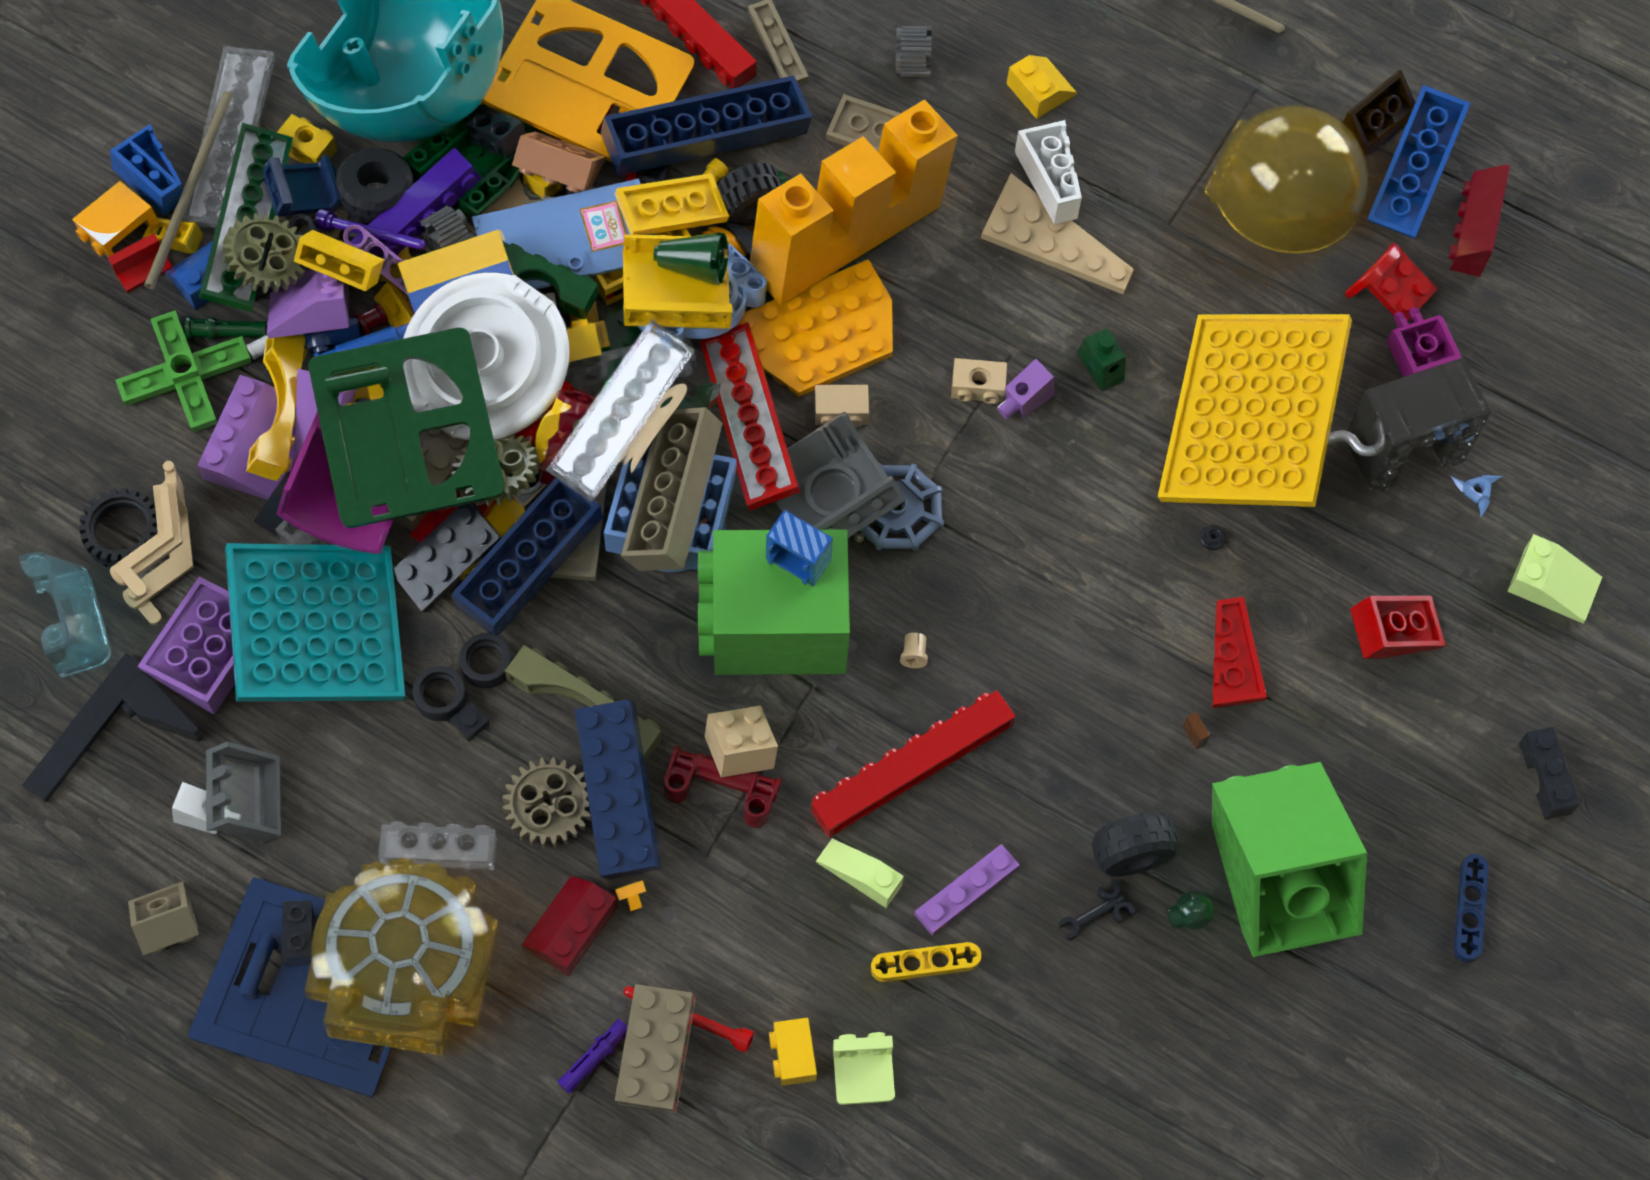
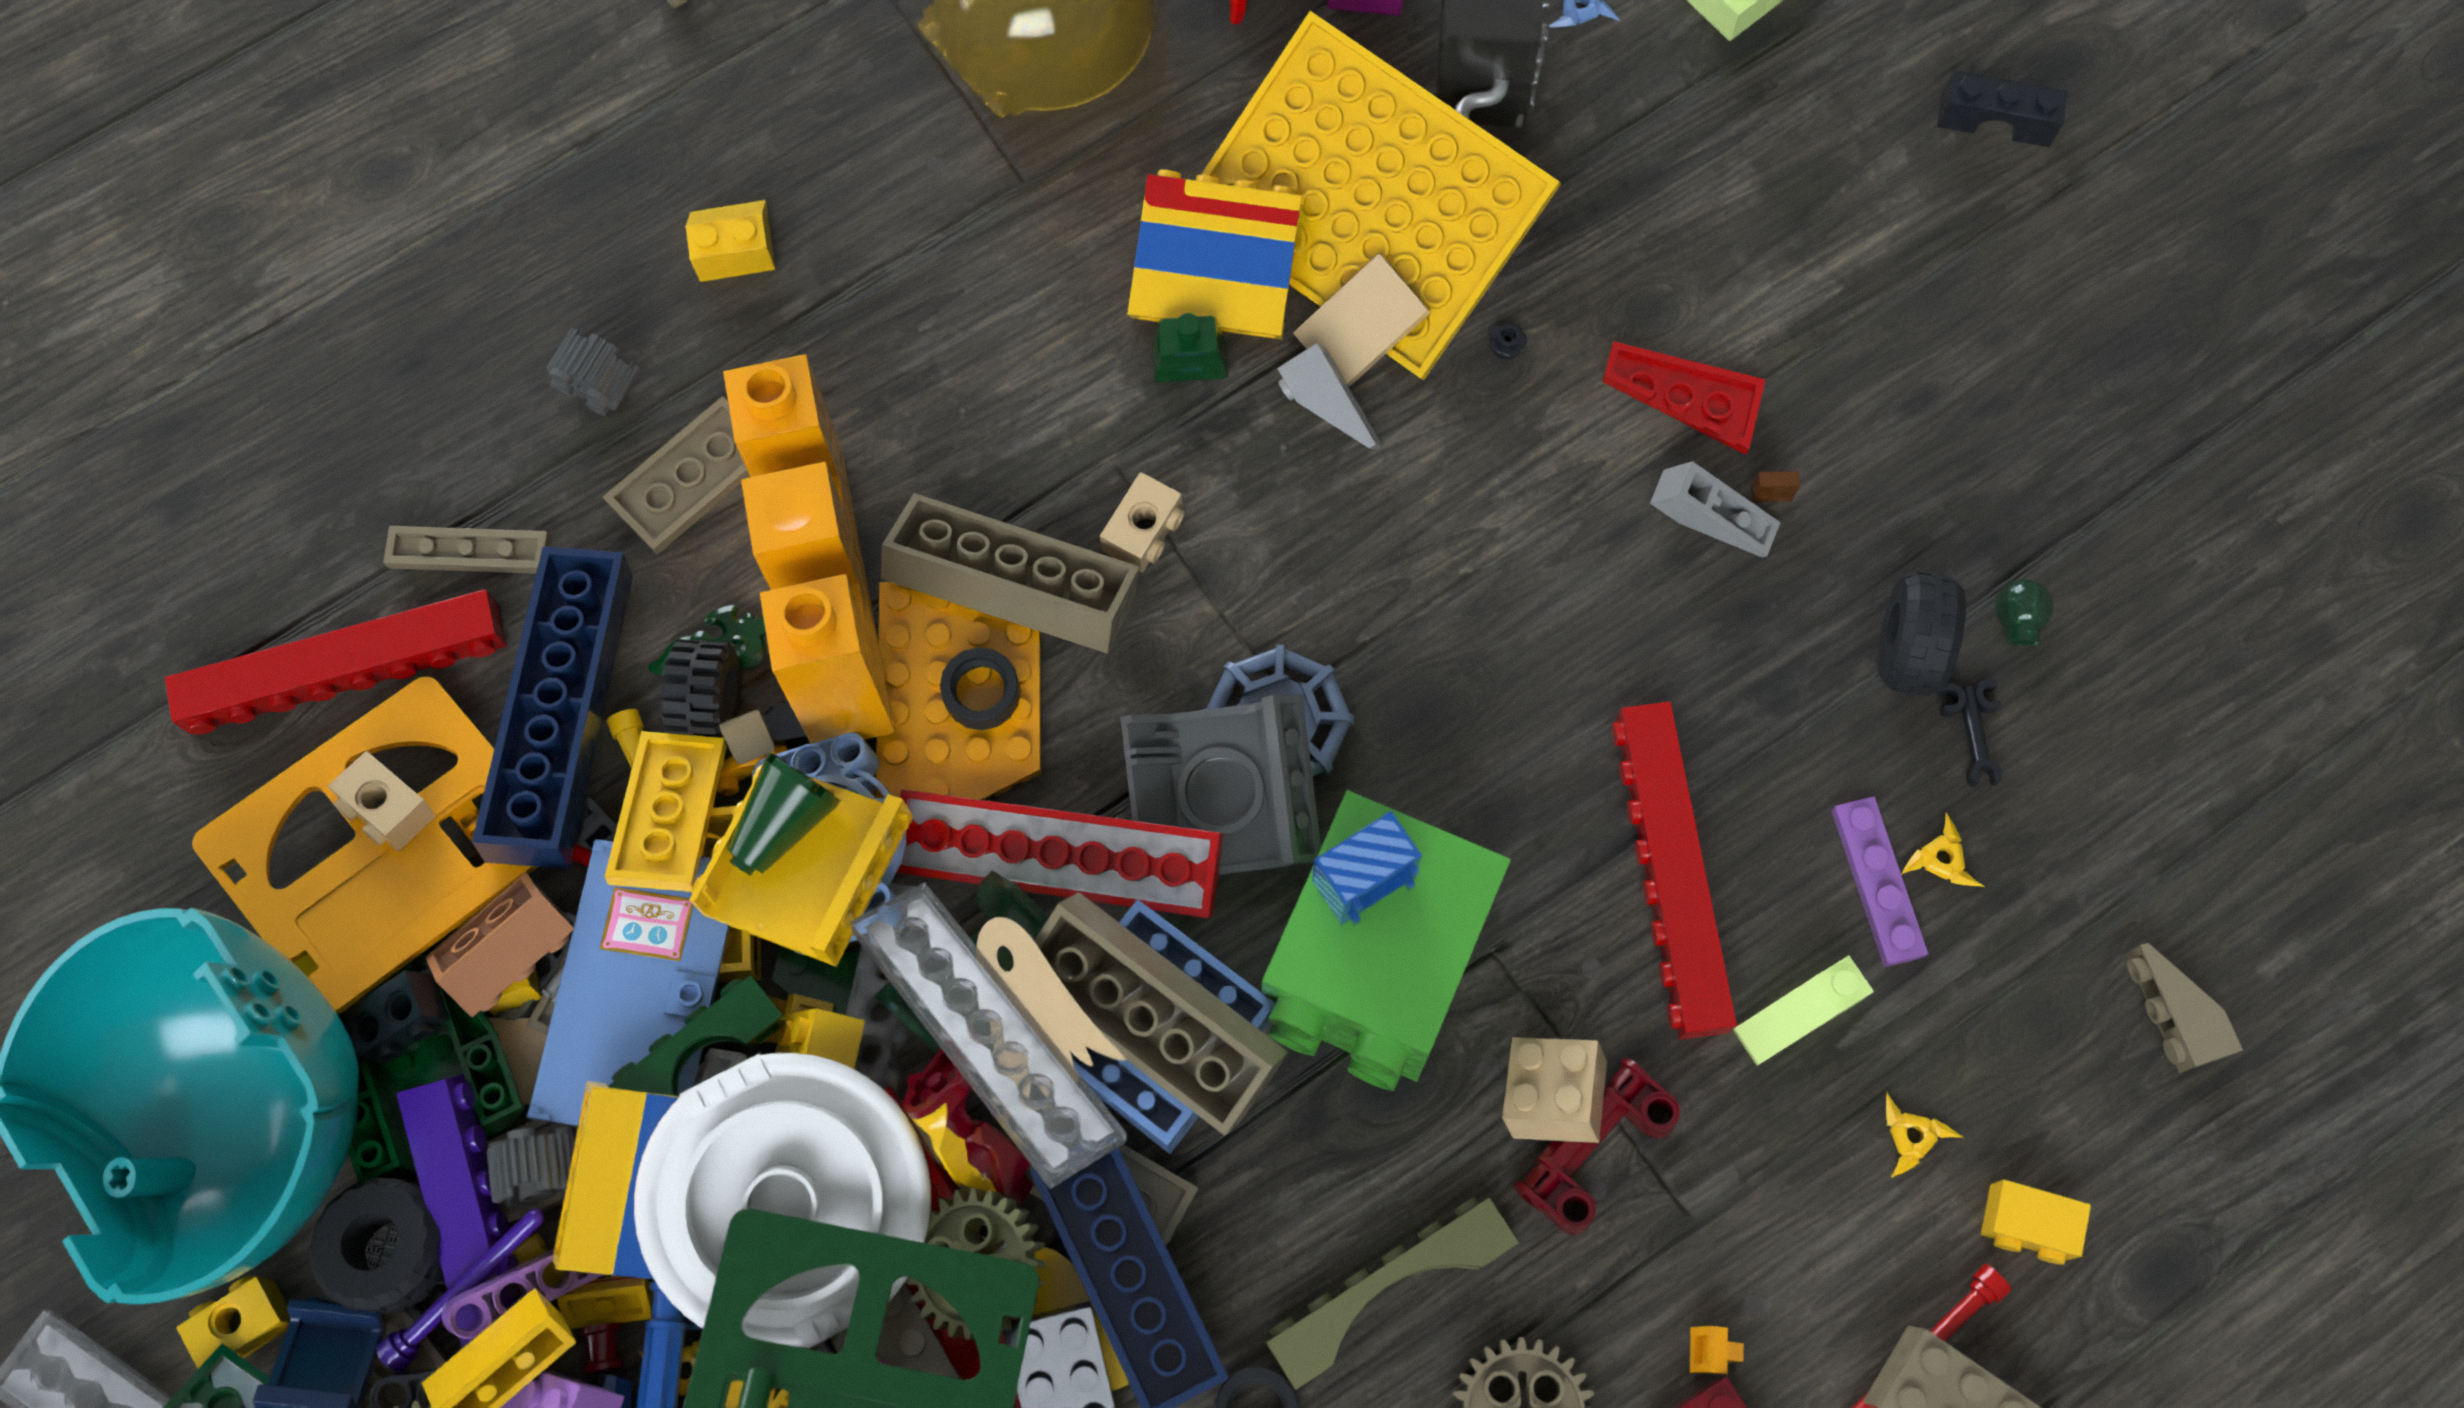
camera: 60 degrees left, 5 degrees up
dark blue brick [575,699,662,879] -> none
tan brick [815,385,869,427] -> none
yellowish green bracket [833,1032,895,1105] -> none
yellow beam [871,942,981,982] -> none
tan bush [900,633,928,668] -> none
tan wing [981,173,1134,294] -> none
medium lavender torso [997,359,1055,419] -> none
white wedge [1015,120,1082,224] -> none
bright green slope [1212,762,1367,957] -> none
red slope [1350,596,1446,659] -> none
dark blue beam [1454,854,1488,963] -> none
none -> tan brick [328,751,436,852]
none -> dark tan slope [719,710,775,764]
none -> dark tan brick [881,493,1140,654]
none -> black tyre [940,647,1021,730]
none -> panel [1127,170,1303,340]
none -> light grey slope [1277,343,1384,451]
none -> tan tile [1293,253,1431,387]
none -> light grey slope [1650,461,1781,557]
none -> yellow piece [1886,1092,1964,1178]
none -> yellow piece [1901,812,1983,886]
none -> dark tan slope [2125,943,2243,1073]

